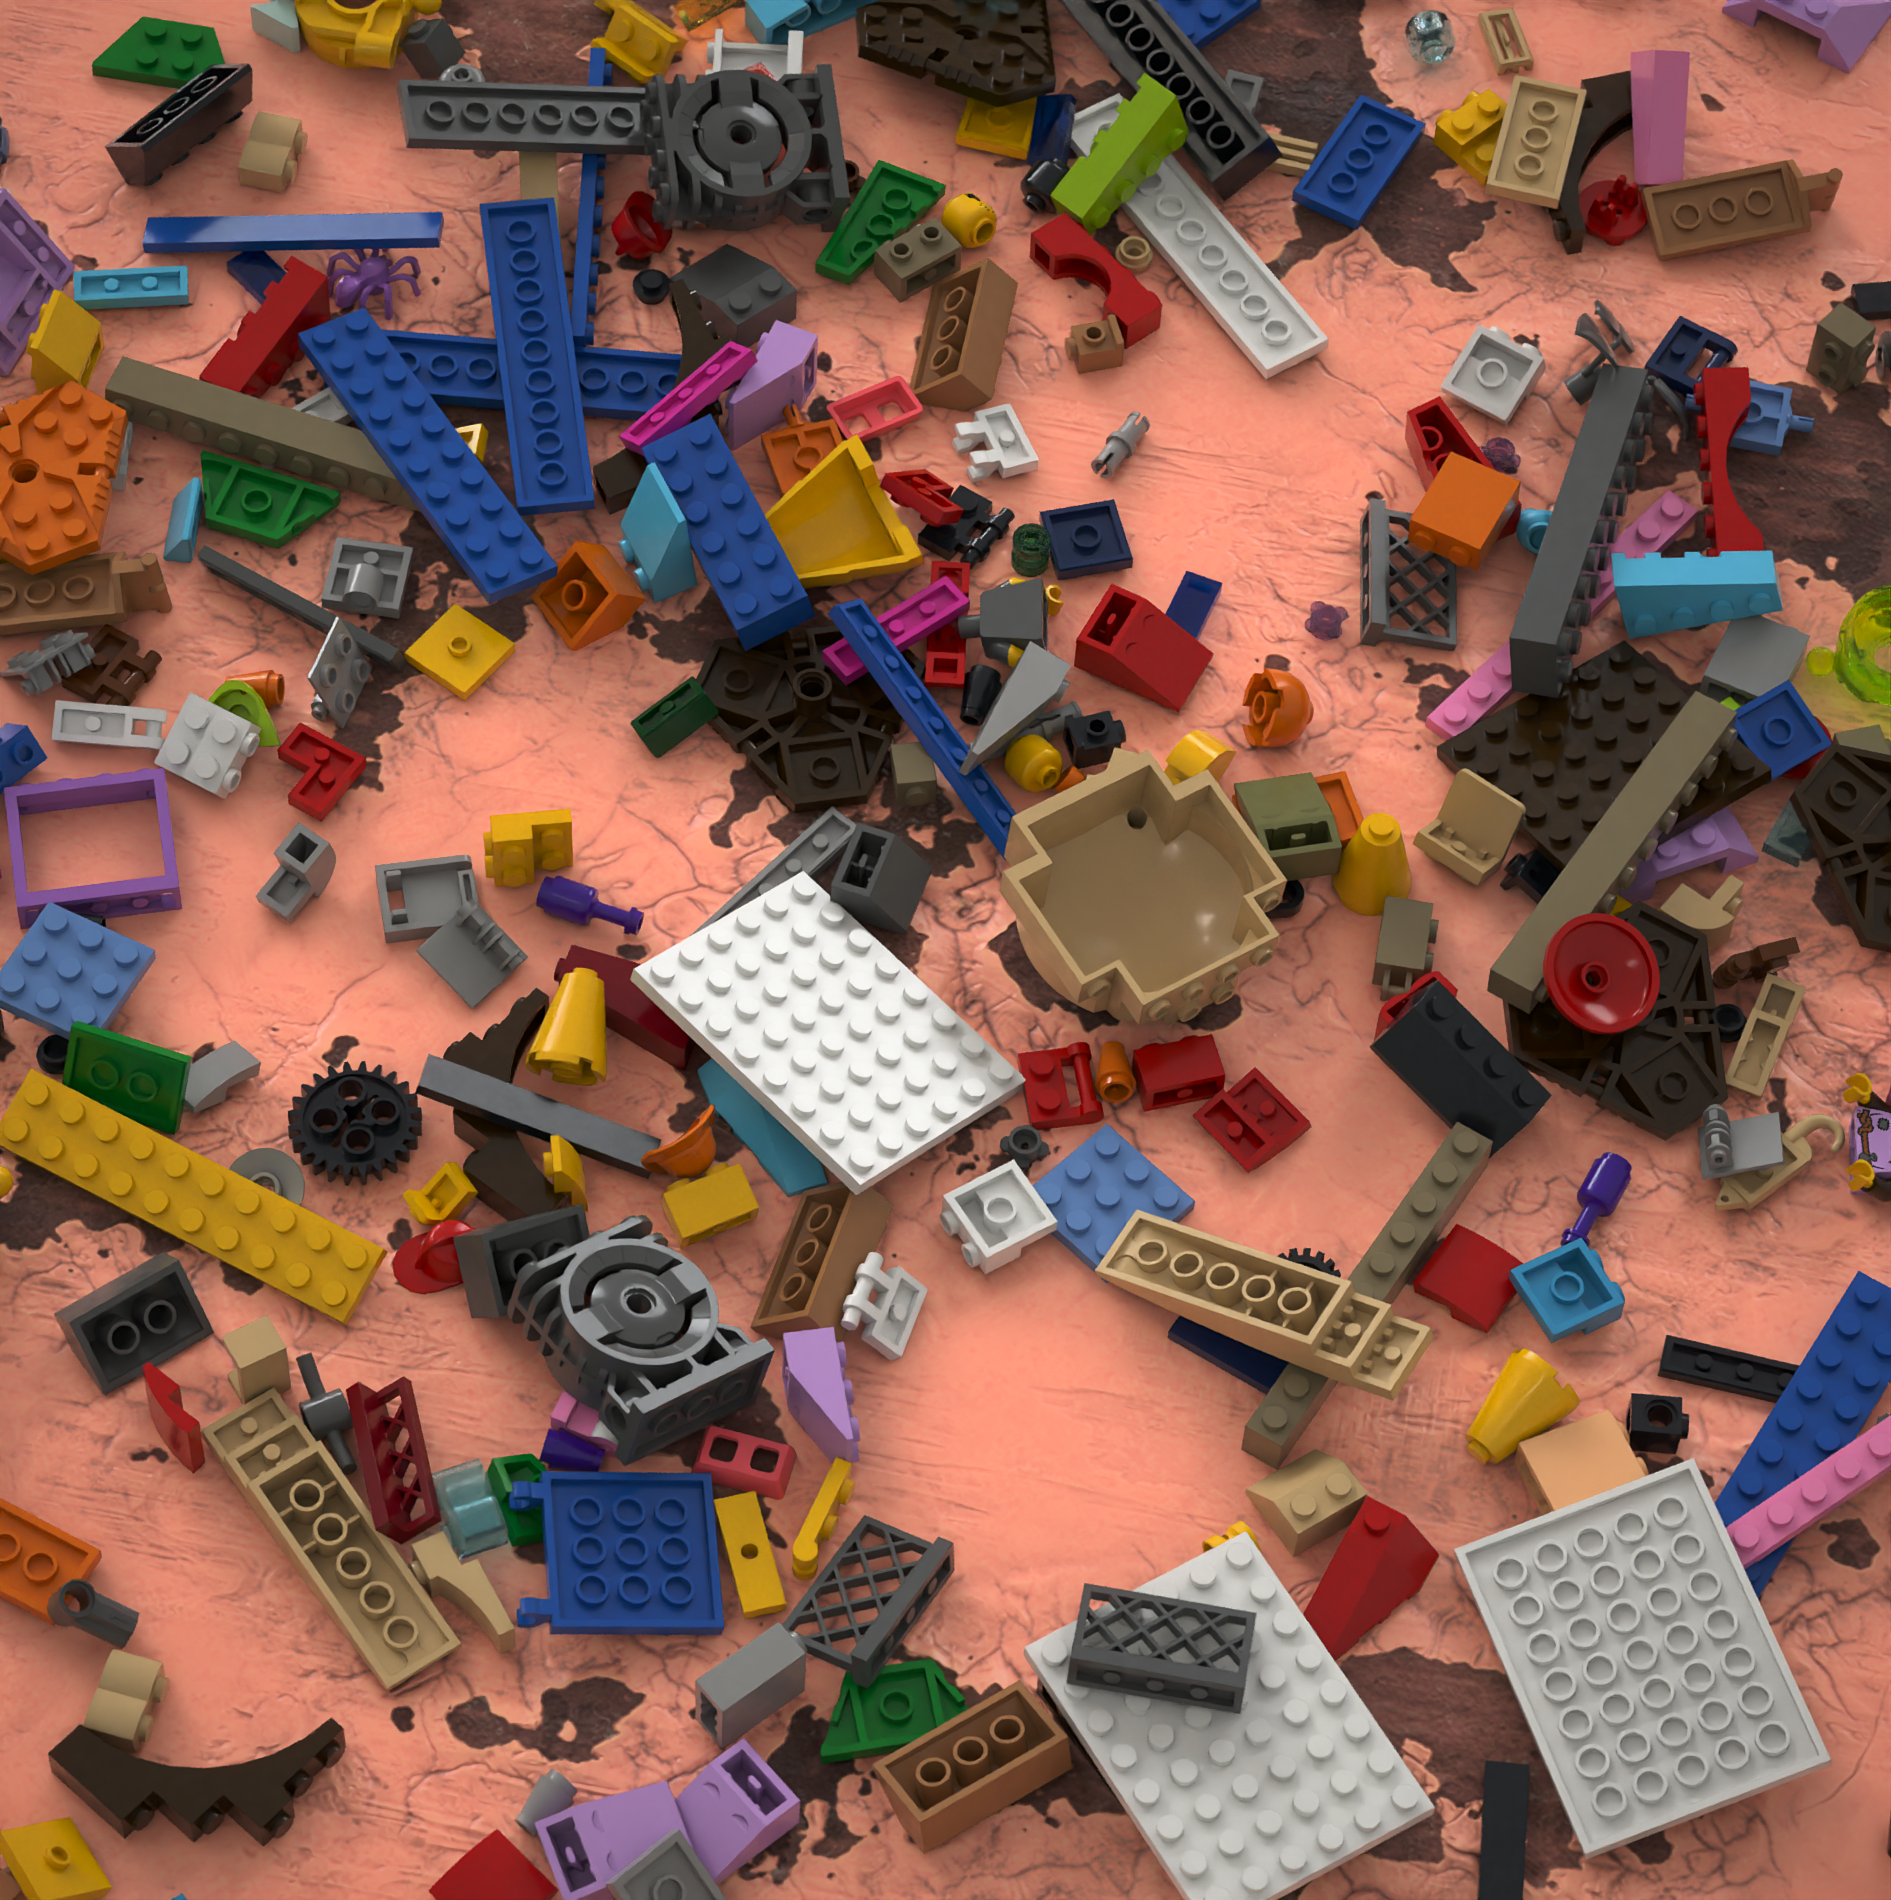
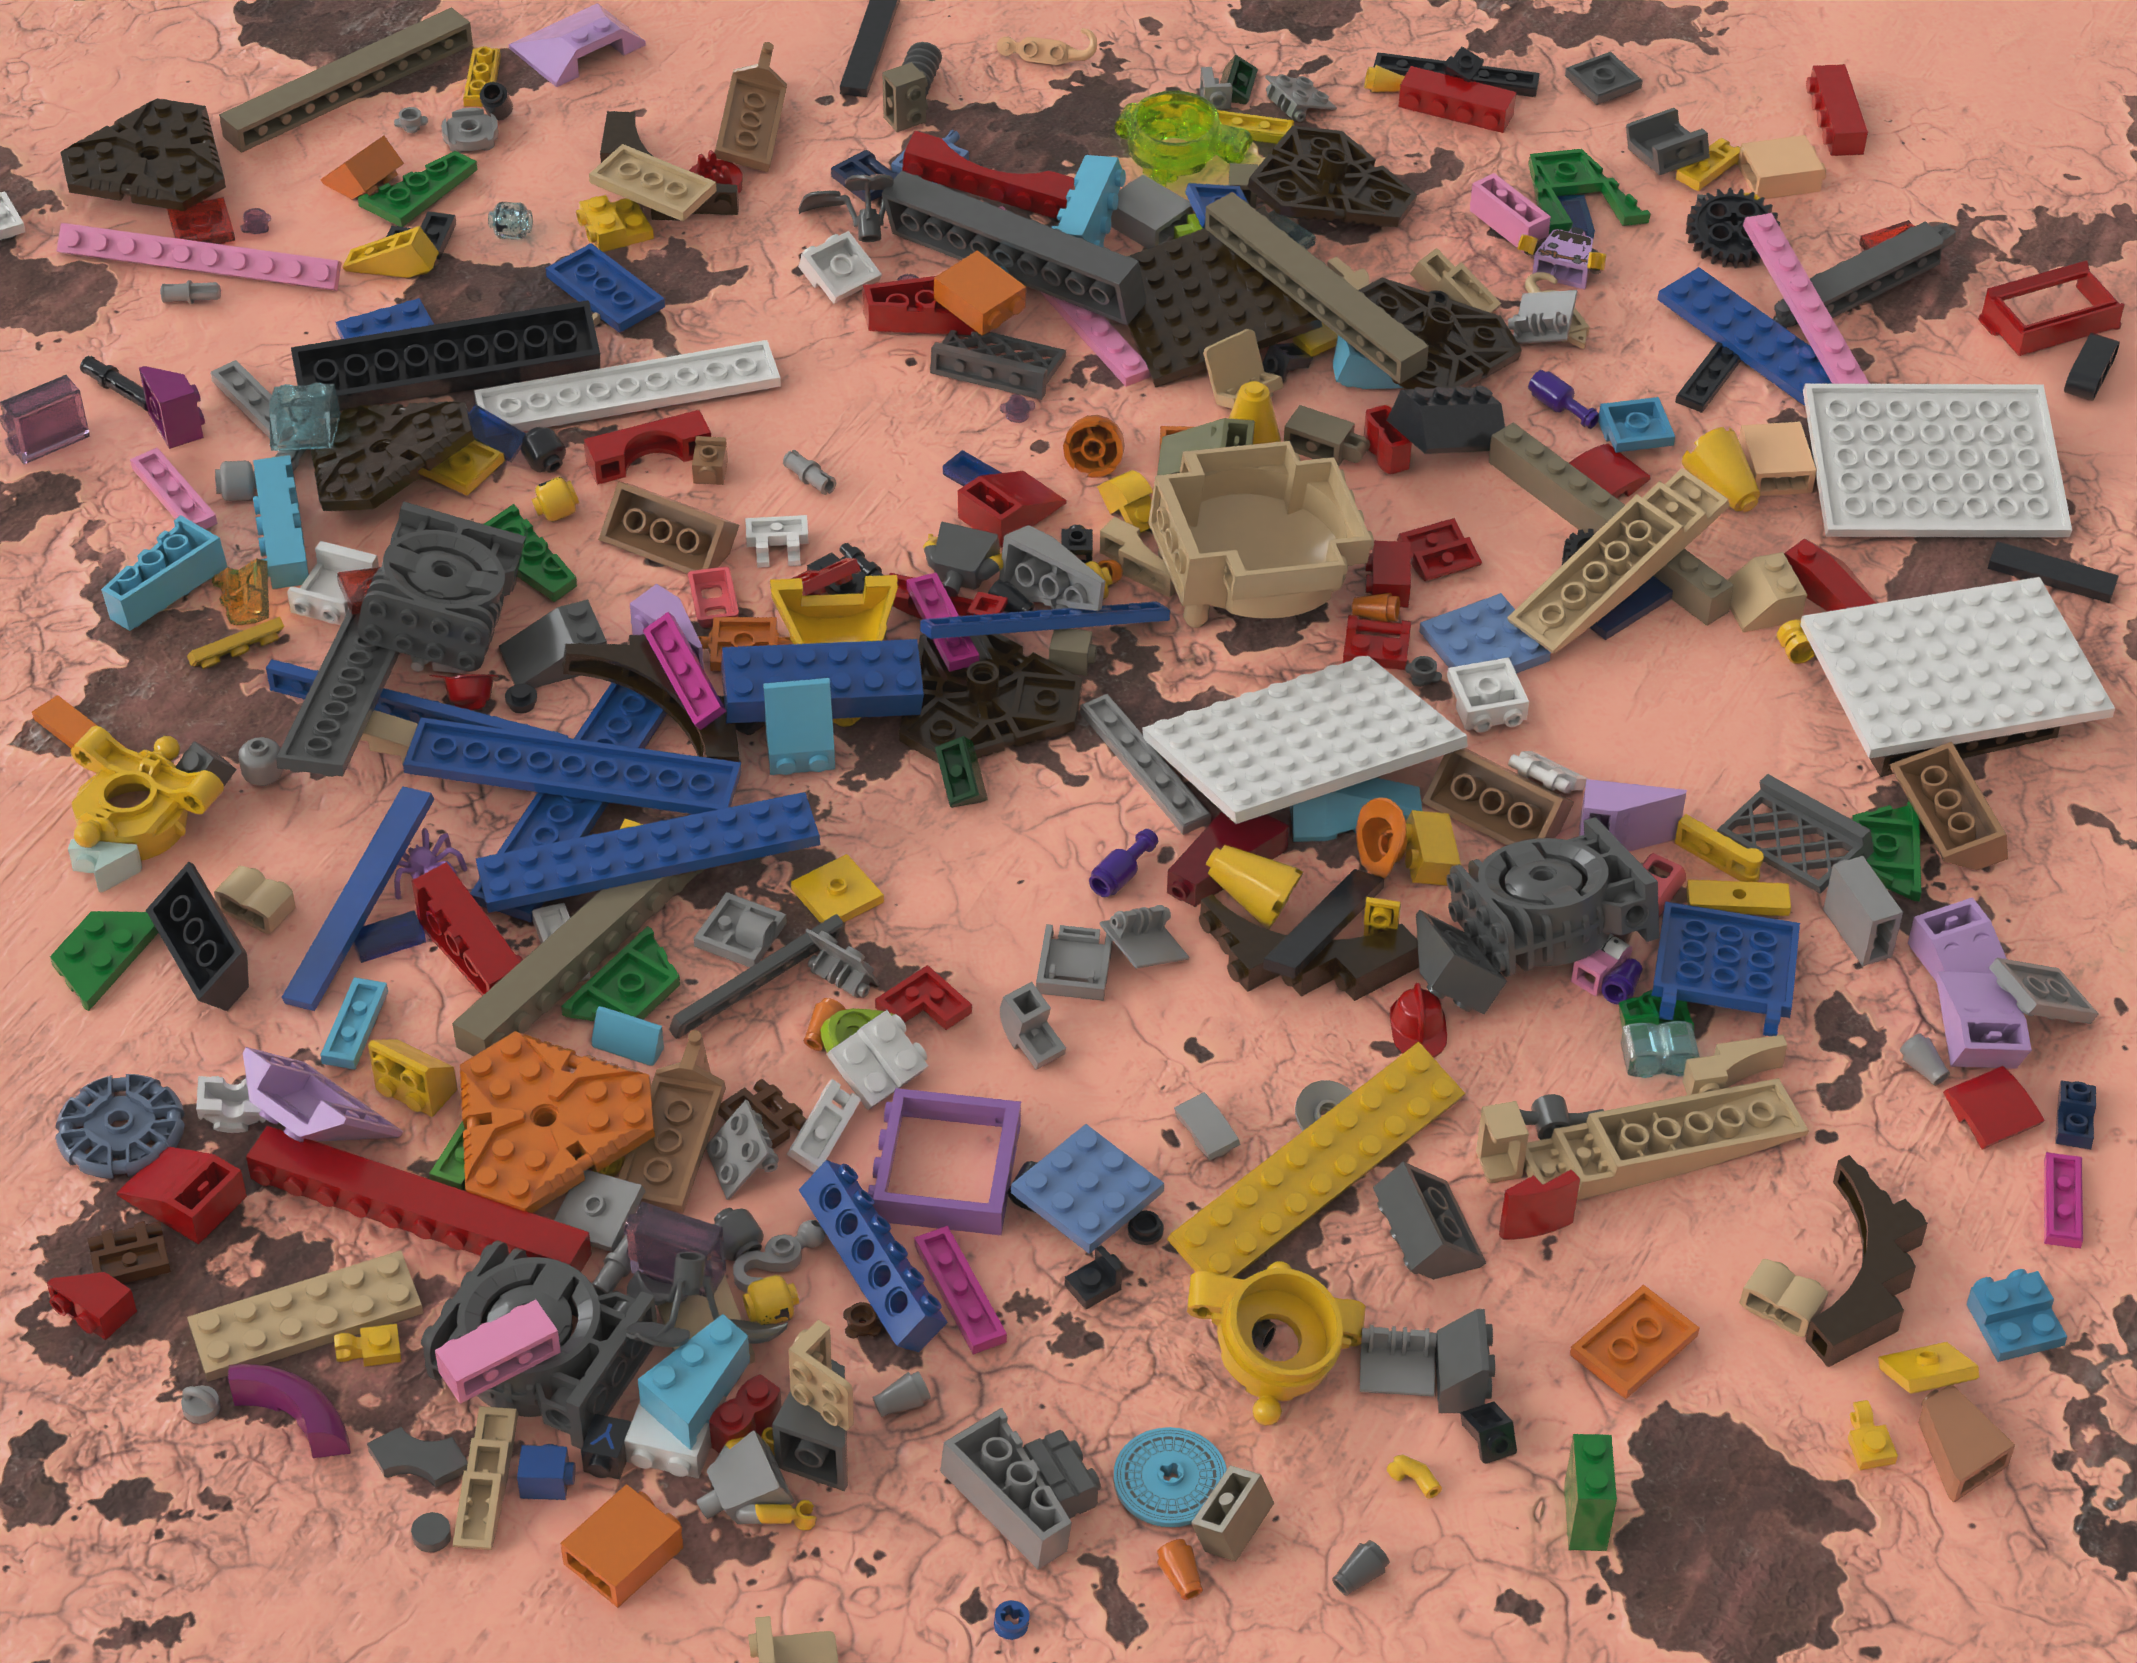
camera: 70 degrees left, 10 degrees down
dark grey piece [47,1579,139,1649] -> none
green tile [62,1021,192,1135] -> none
black gear [288,1061,422,1186] -> none
dark red fence [345,1376,442,1545] -> none
yellow bracket [402,1161,478,1226] -> none
yellow plate [483,809,573,887] -> none
orange slope [530,540,646,651] -> none
yellow bracket [590,4,680,84] -> none
dark grey slope [830,823,932,935] -> none
dark tan brick [874,217,962,303] -> none
clear green wheel [1011,523,1051,577] -> none
dark blue plate [1039,499,1133,581] -> none
lime wedge [1050,72,1189,236] -> none
dark grey fence [1066,1583,1257,1714] -> none
tan plate [1115,236,1153,272] -> none
tan tile [1477,8,1534,75] -> none
red dish [1543,913,1660,1034] -> none
black brick [1626,1393,1689,1454] -> none
bright pink slope [1630,50,1690,188] -> none
reddish brown plate [1712,937,1800,989] -> none

